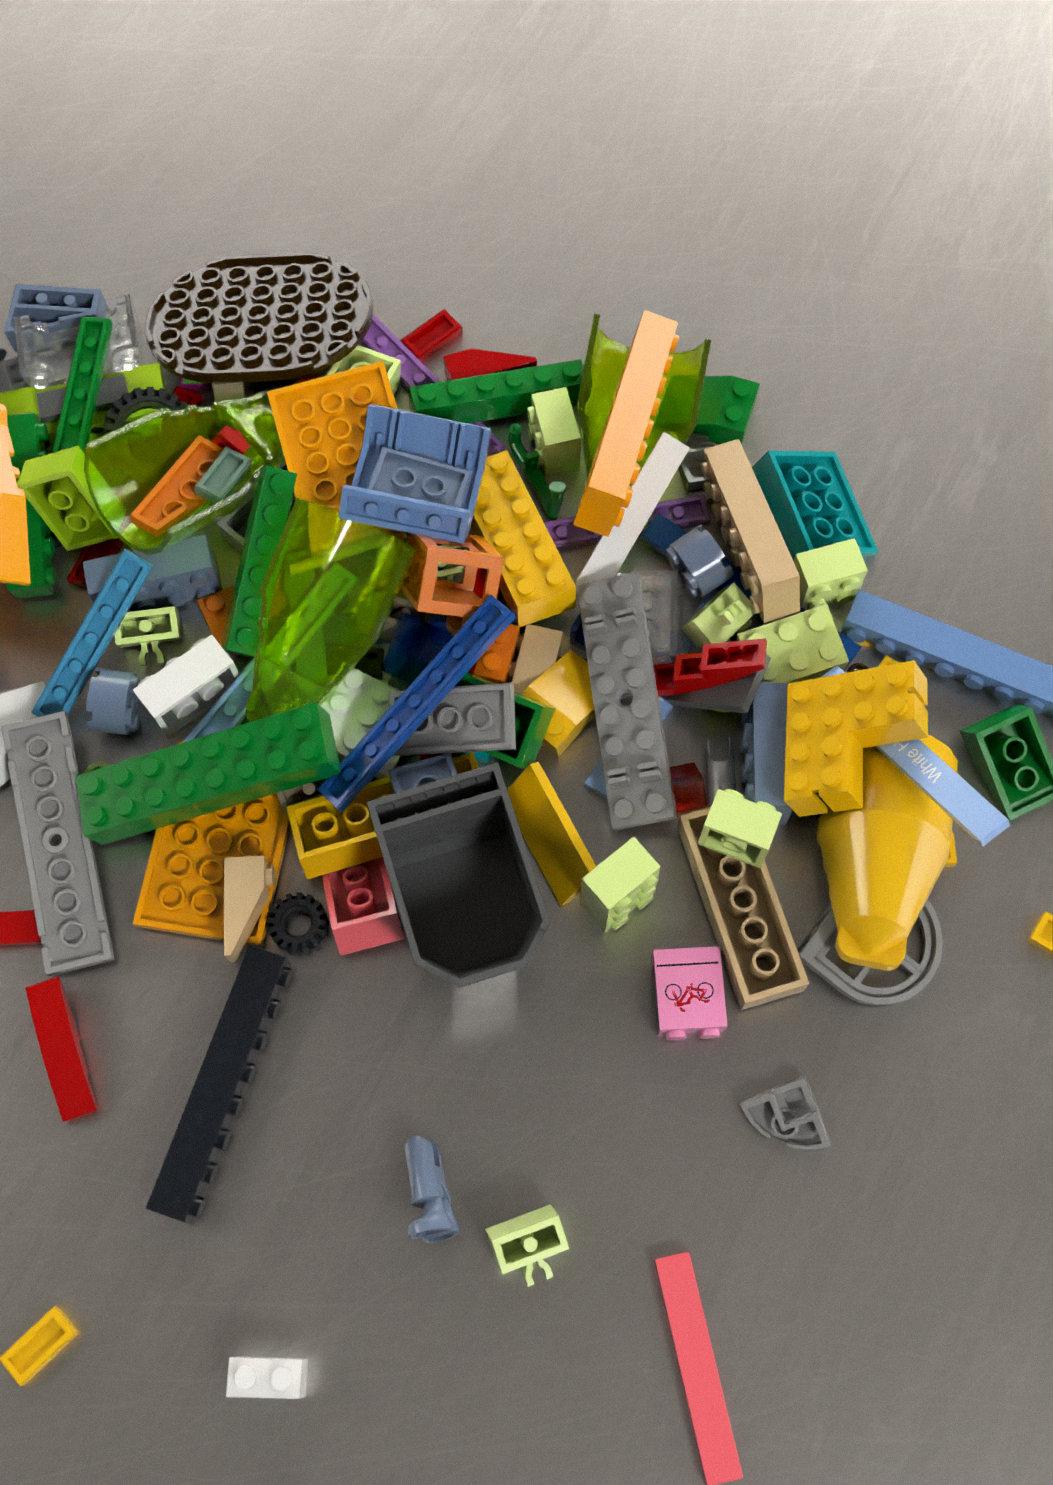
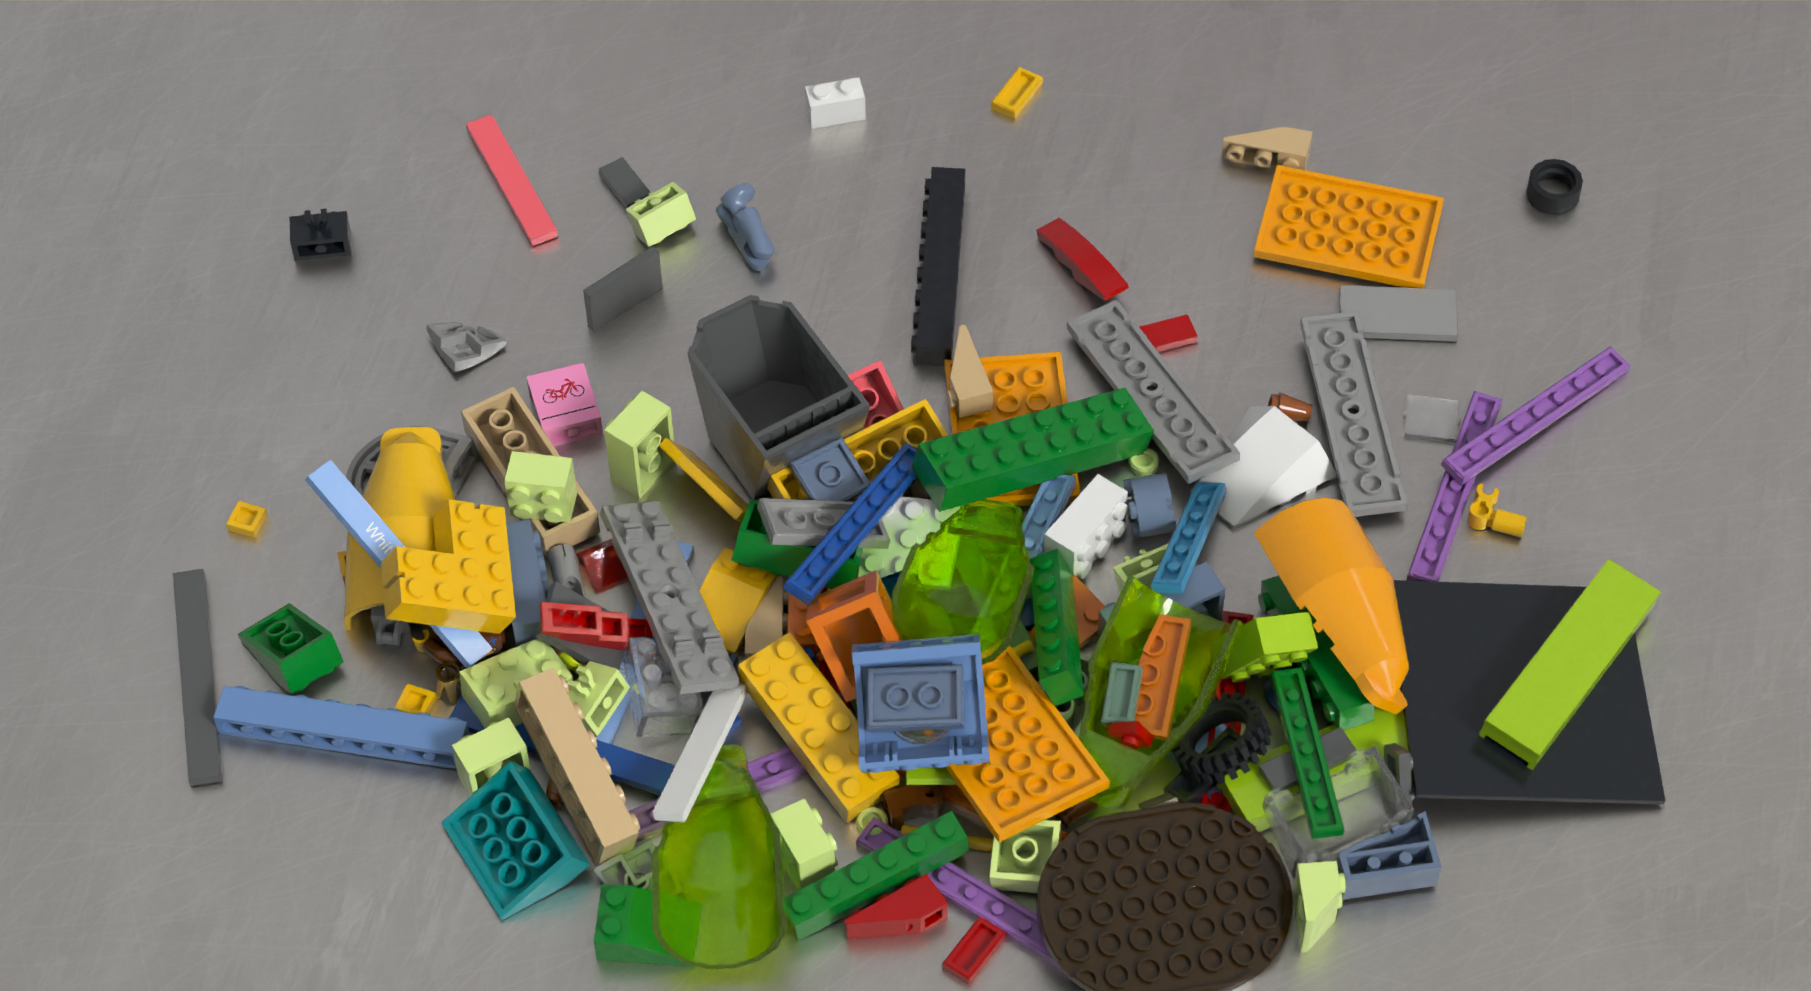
camera: 165 degrees right, 15 degrees down
black tyre [267,892,330,956] -> none
green piece [508,423,567,518] -> none
light orange brick [573,310,679,537] -> none
sand blue brick [666,525,734,599] -> none
none -> black brick [289,209,352,261]
none -> dark grey tile [583,247,663,332]
none -> dark grey tile [599,157,650,208]
none -> yellowish green slope [1292,861,1346,952]

